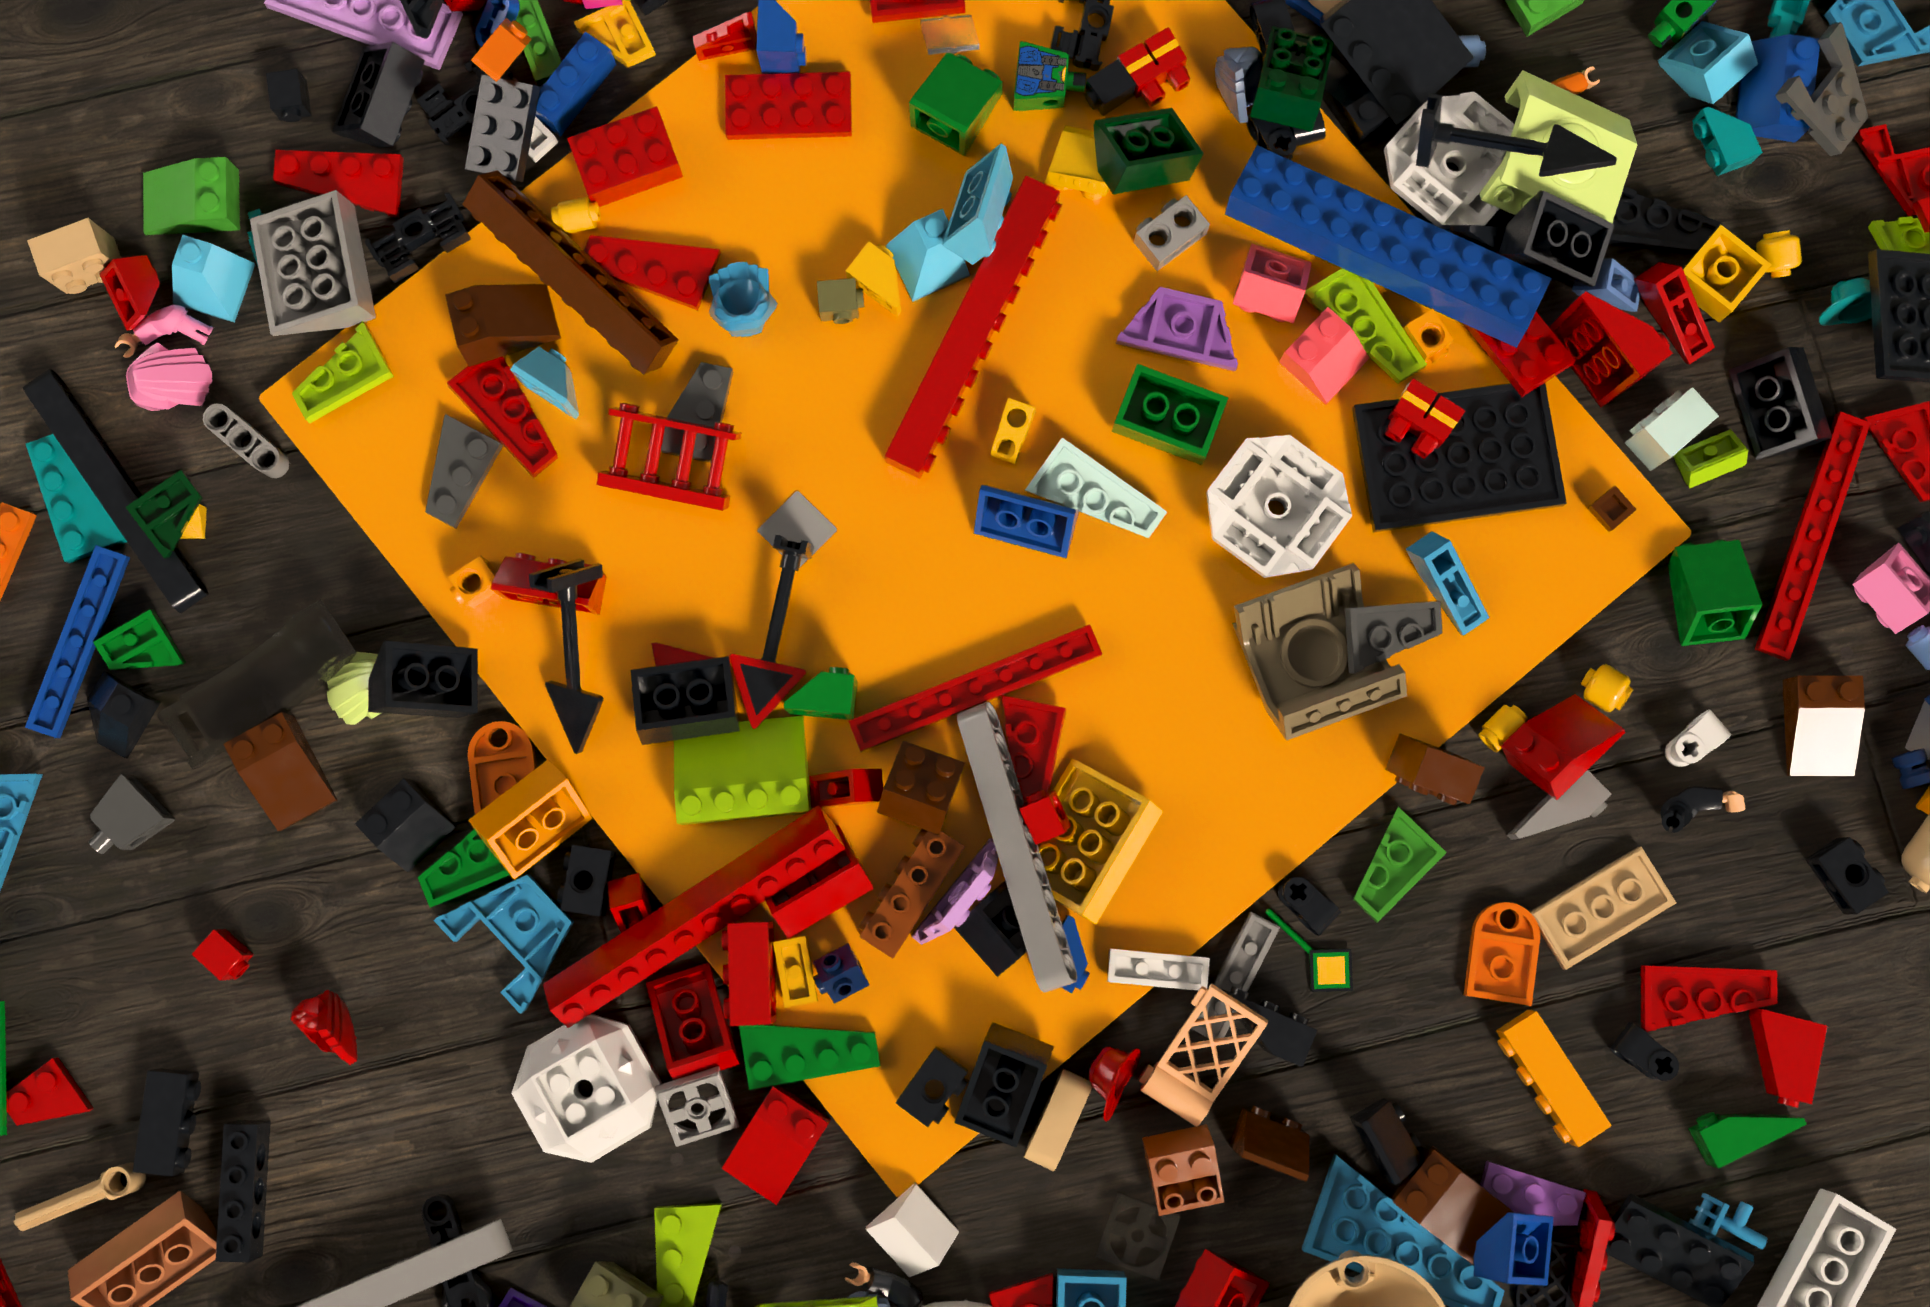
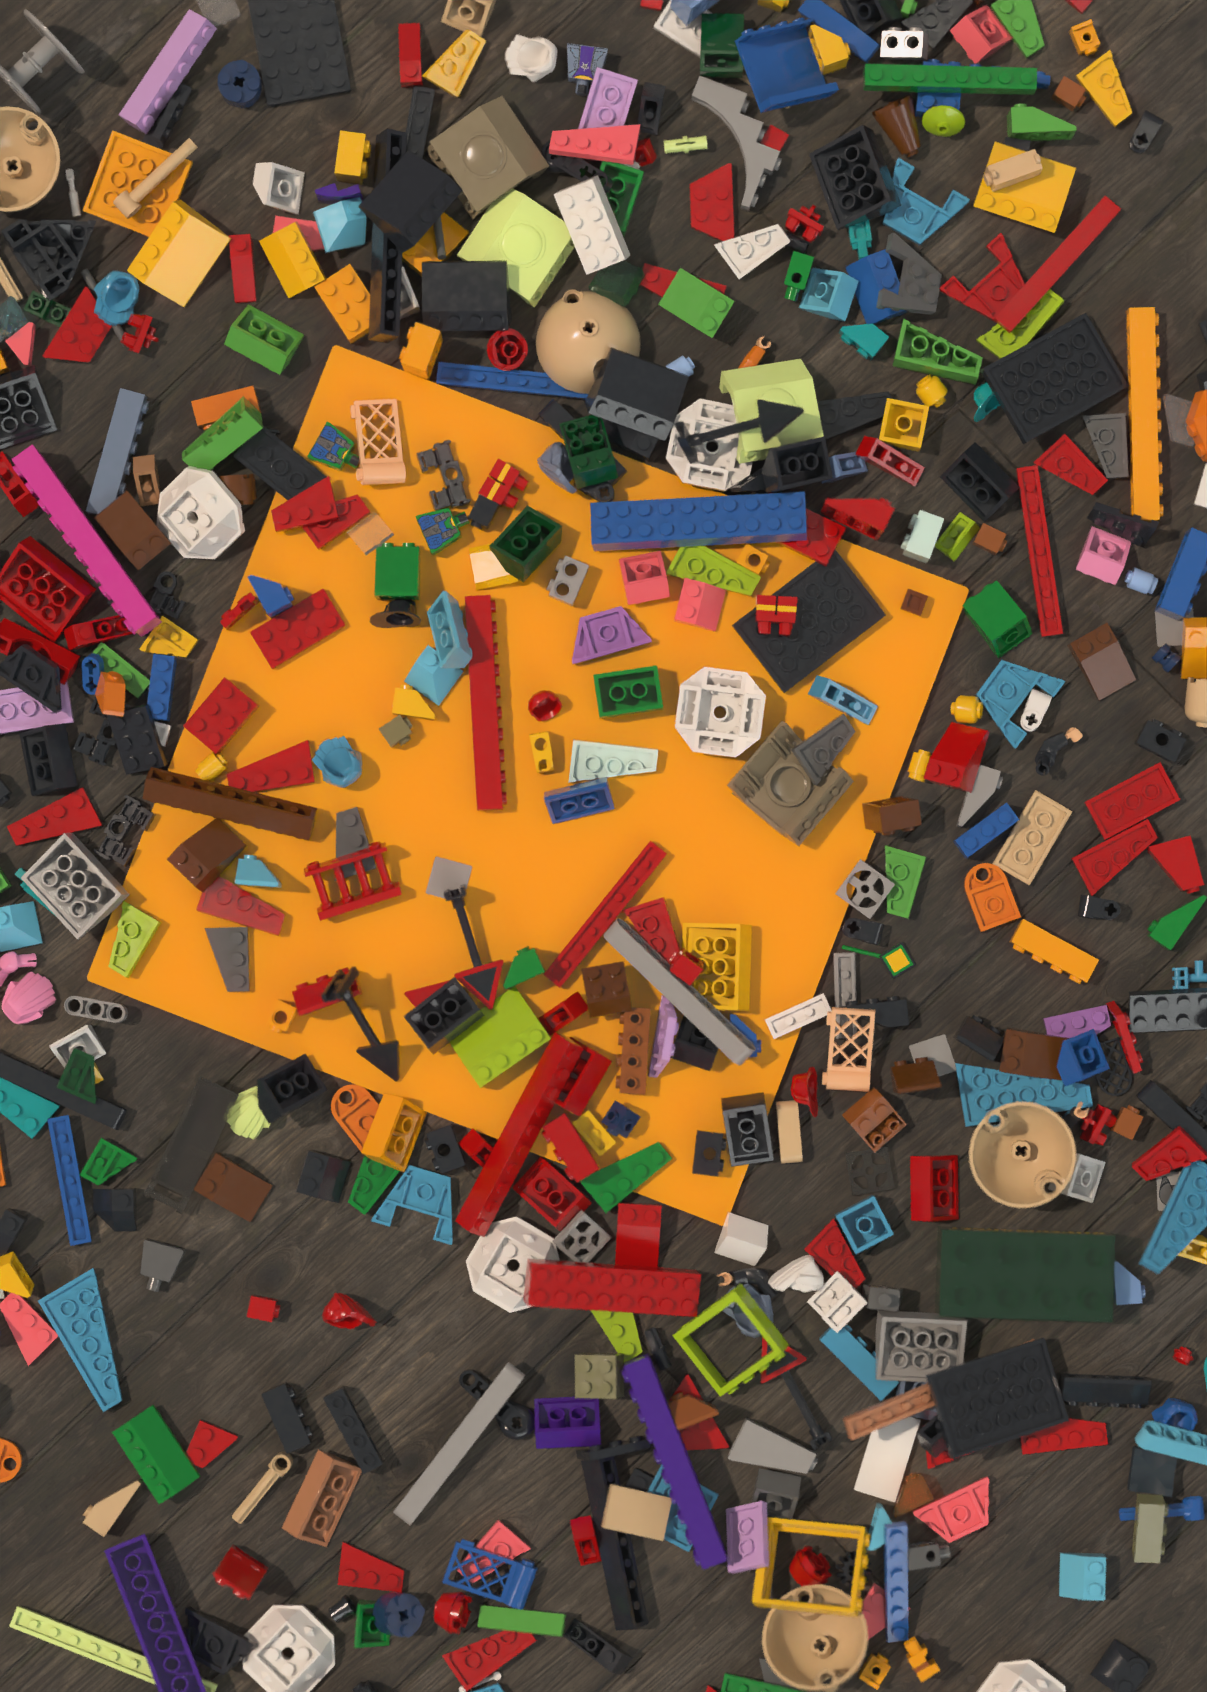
camera: 30 degrees left, 5 degrees up
none -> white slope [49,1024,106,1068]
none -> black piece [370,599,421,628]
none -> red brick [523,1258,701,1317]
none -> red hair [528,690,562,721]
none -> light grey piece [835,859,895,919]
none -> bright green wedge [892,319,983,385]
none -> light grey sticker [909,1034,956,1076]
none -> blue brick [953,803,1019,858]
none -> dark orange brick [972,523,1007,555]
none -> dark azure wing [976,660,1065,749]
none -> red plate [1084,762,1180,840]

